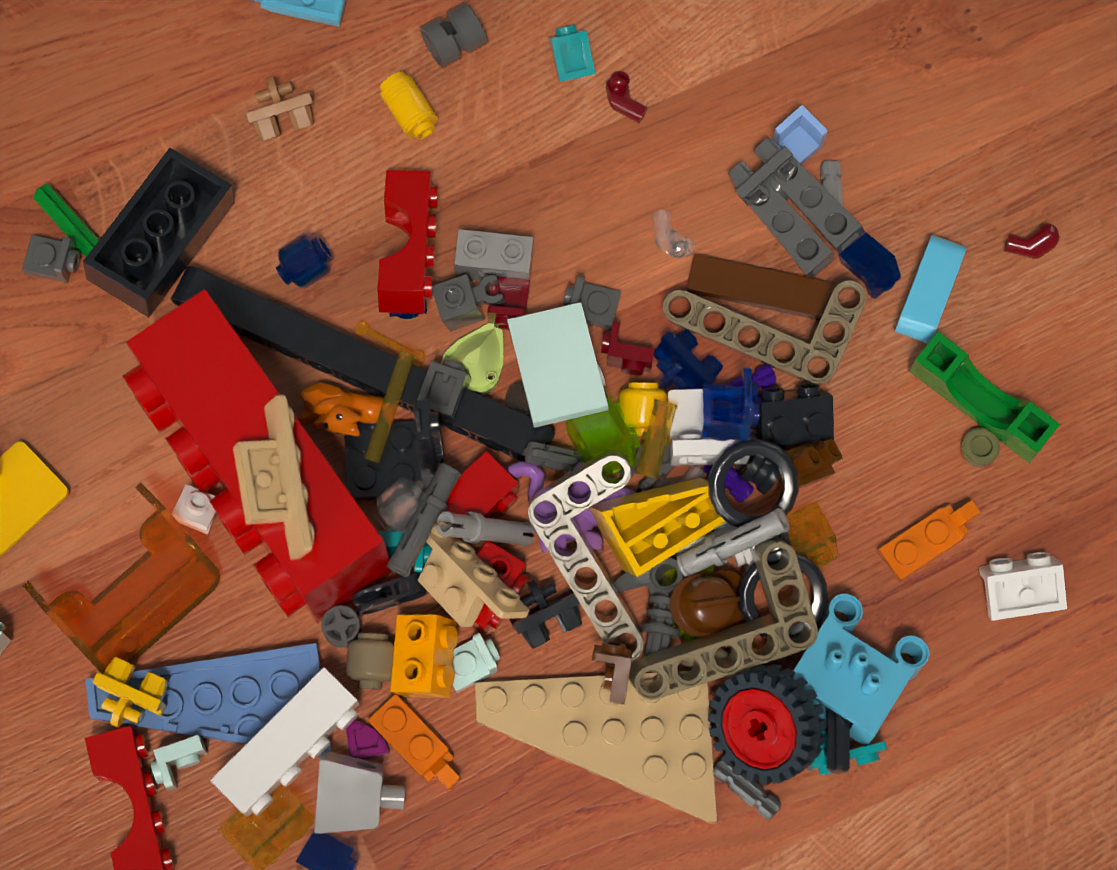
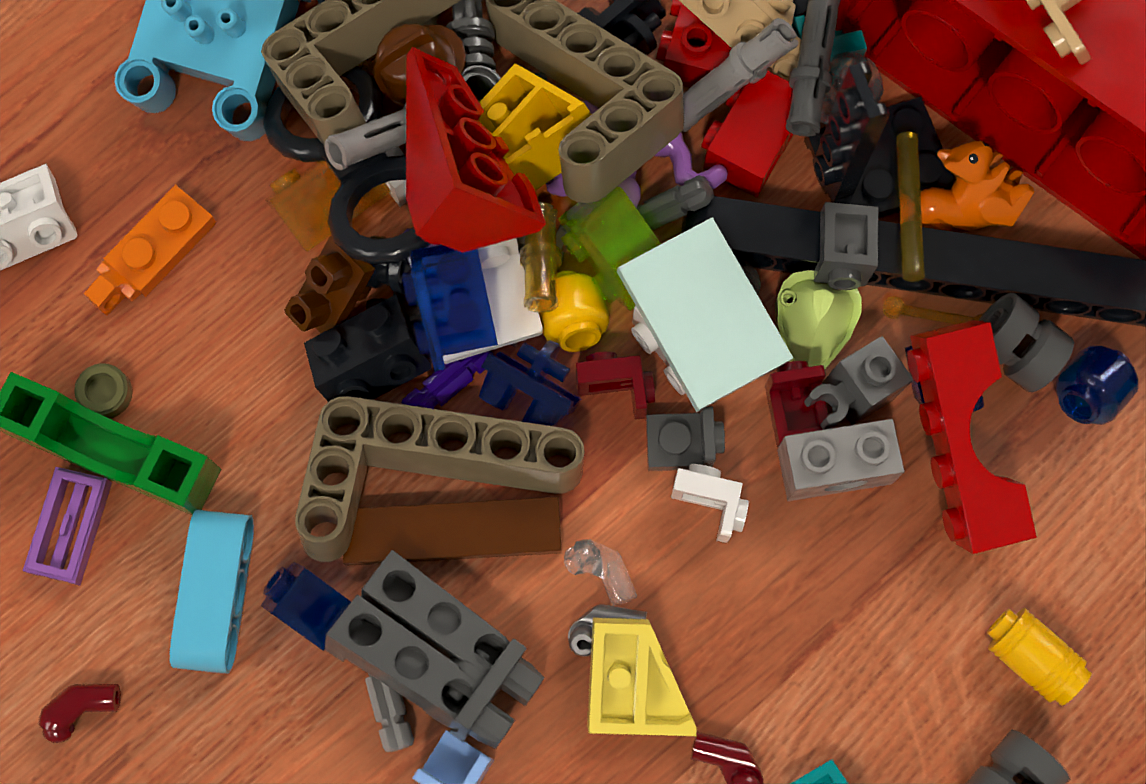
camera: 165 degrees right, 0 degrees up
none -> medium lavender tile [23,467,112,586]
none -> red wedge [406,47,546,253]
none -> flat silver arm [568,604,647,657]
none -> light yellow wing [587,618,697,736]
none -> white bracket [671,464,749,543]
none -> dark grey wheel [979,293,1075,393]

